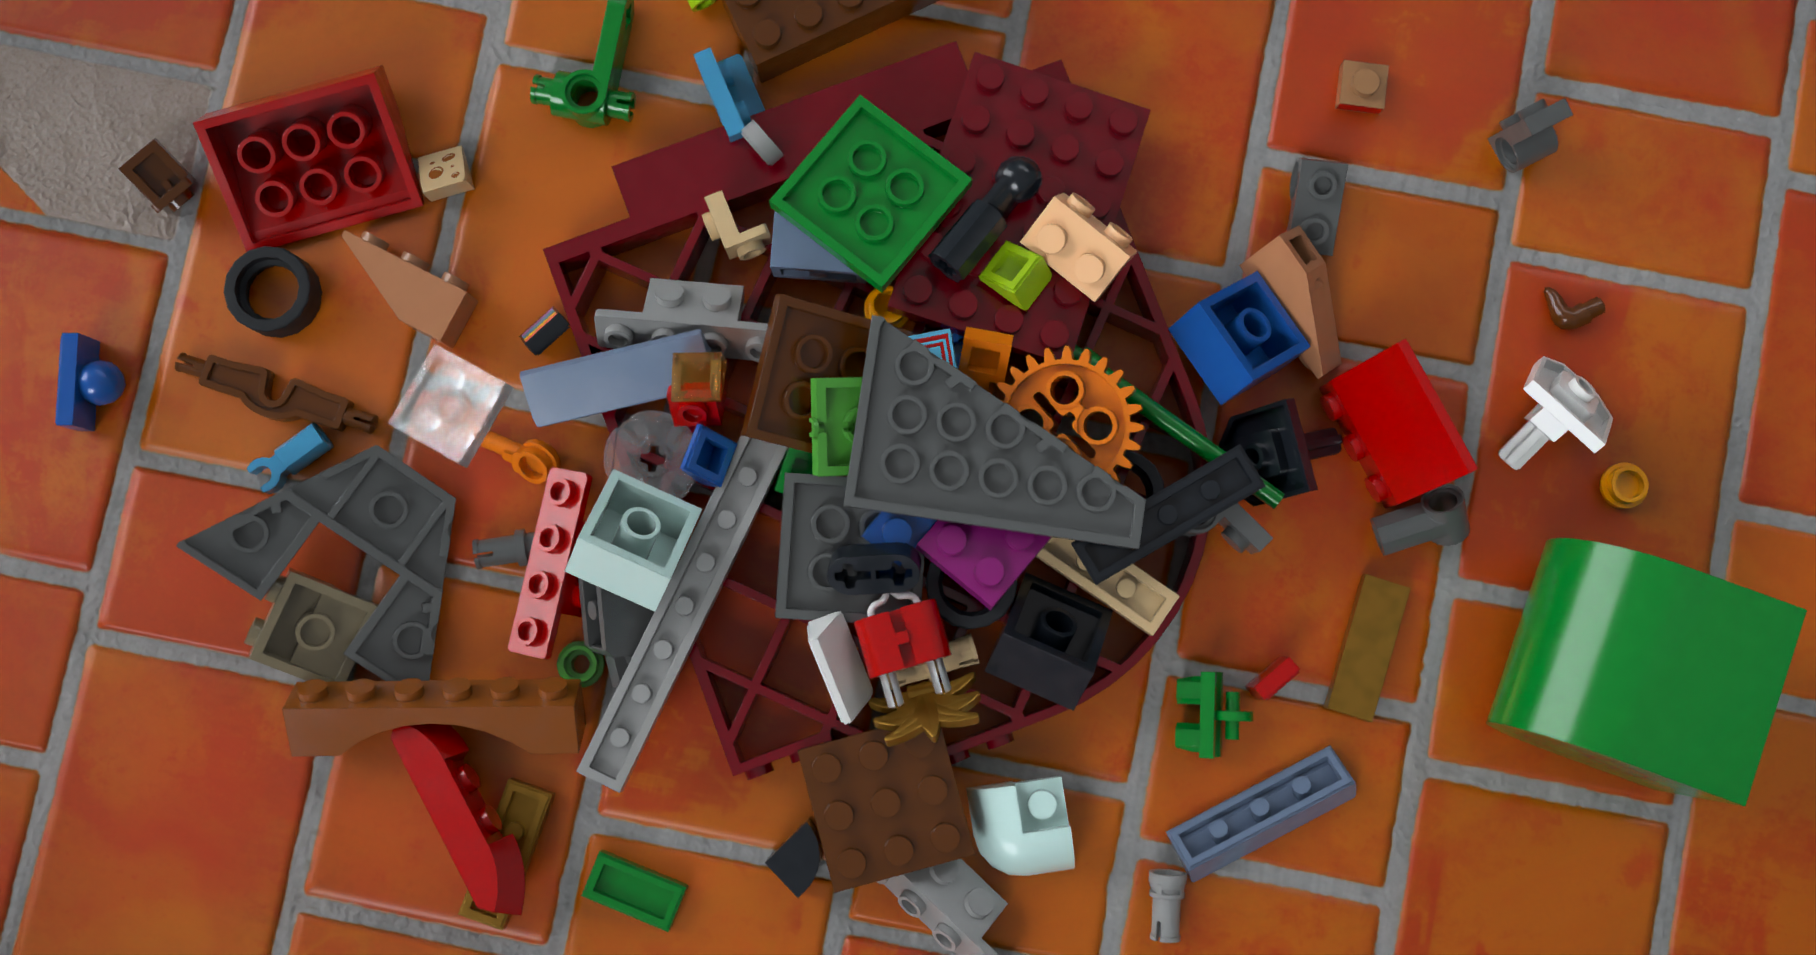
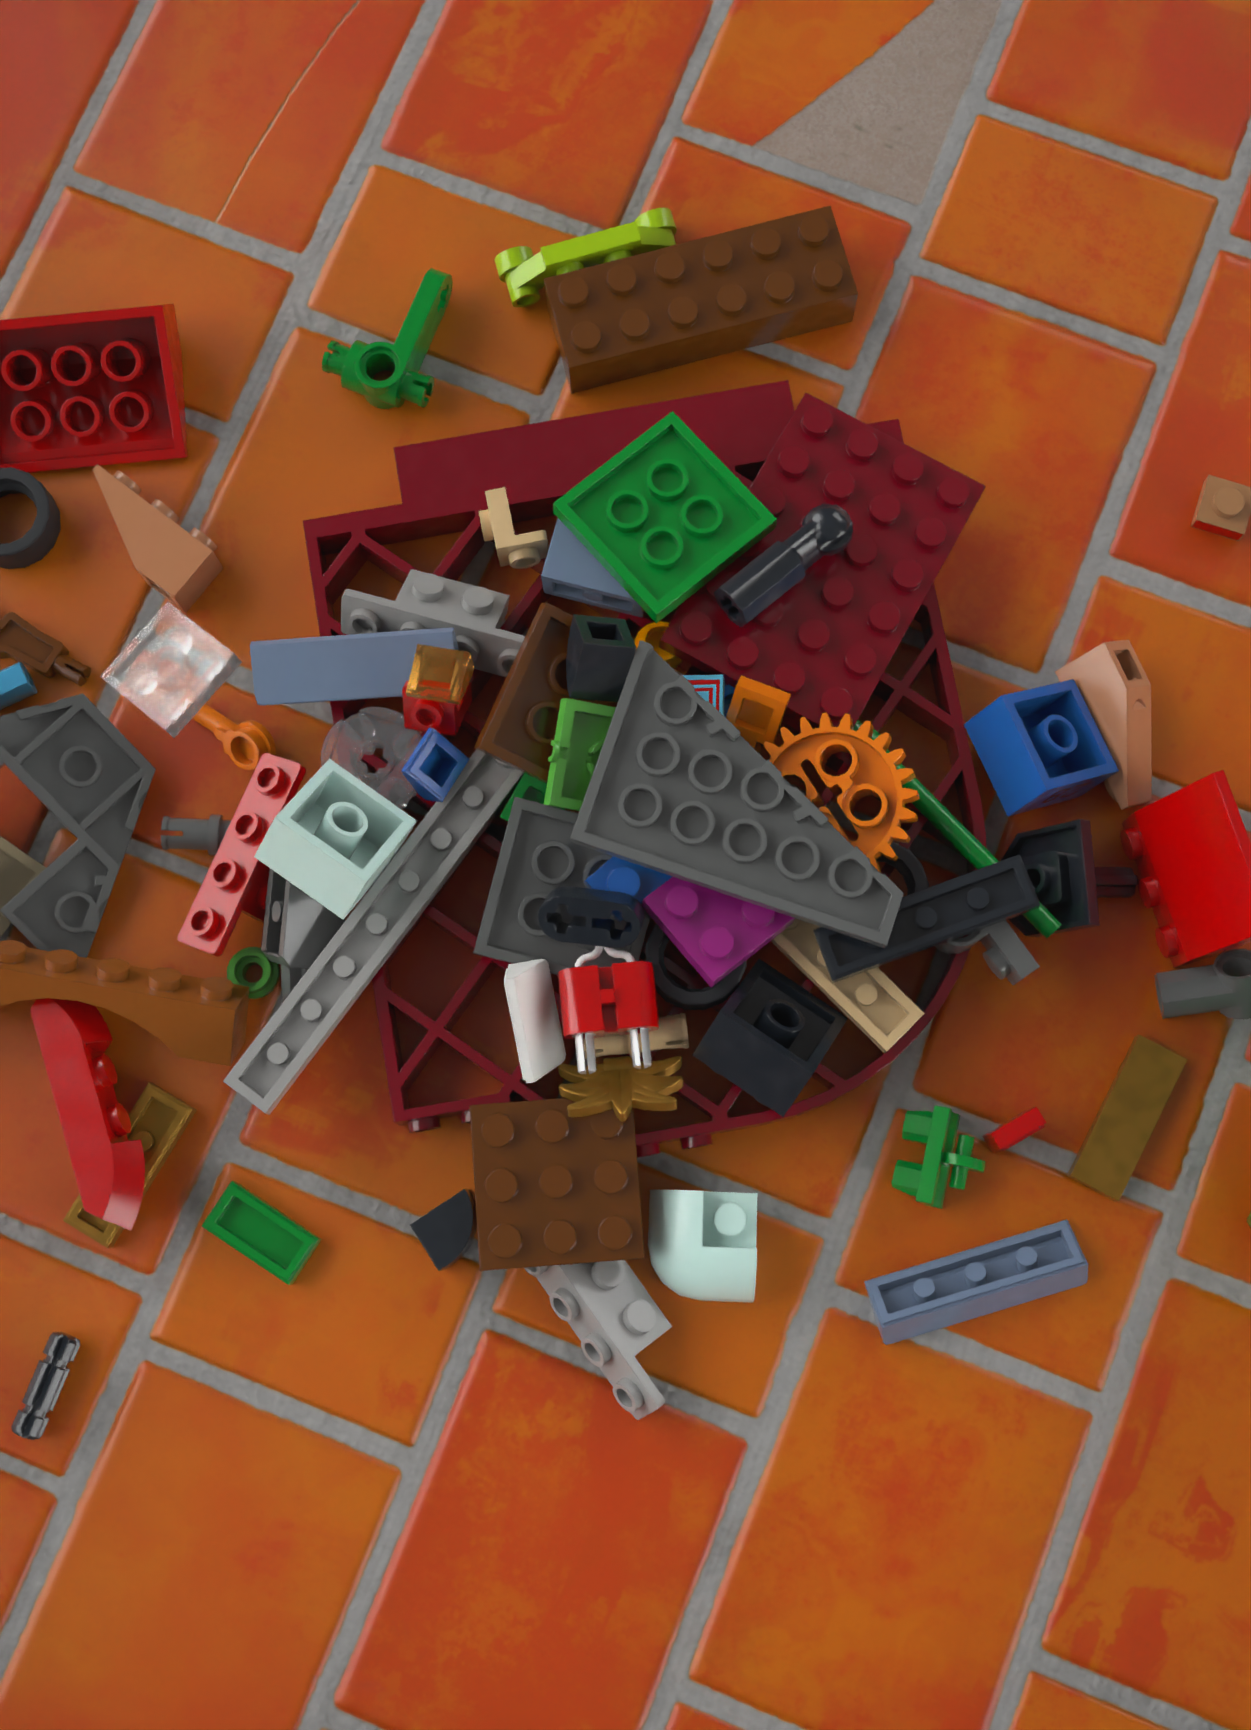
camera: 15 degrees right, 5 degrees down
tan slope [418,145,475,202] -> none
black tile [519,306,570,356] -> none
dark azure bracket [693,47,765,142] -> none
light grey tile [741,120,784,166] -> none
lime slope [978,240,1052,311] -> none
light nougat bracket [1020,192,1137,302] -> none
light grey pin [1148,869,1187,943] -> none
dark grey plate [1287,158,1348,256] -> none
none -> black brick [566,614,636,702]

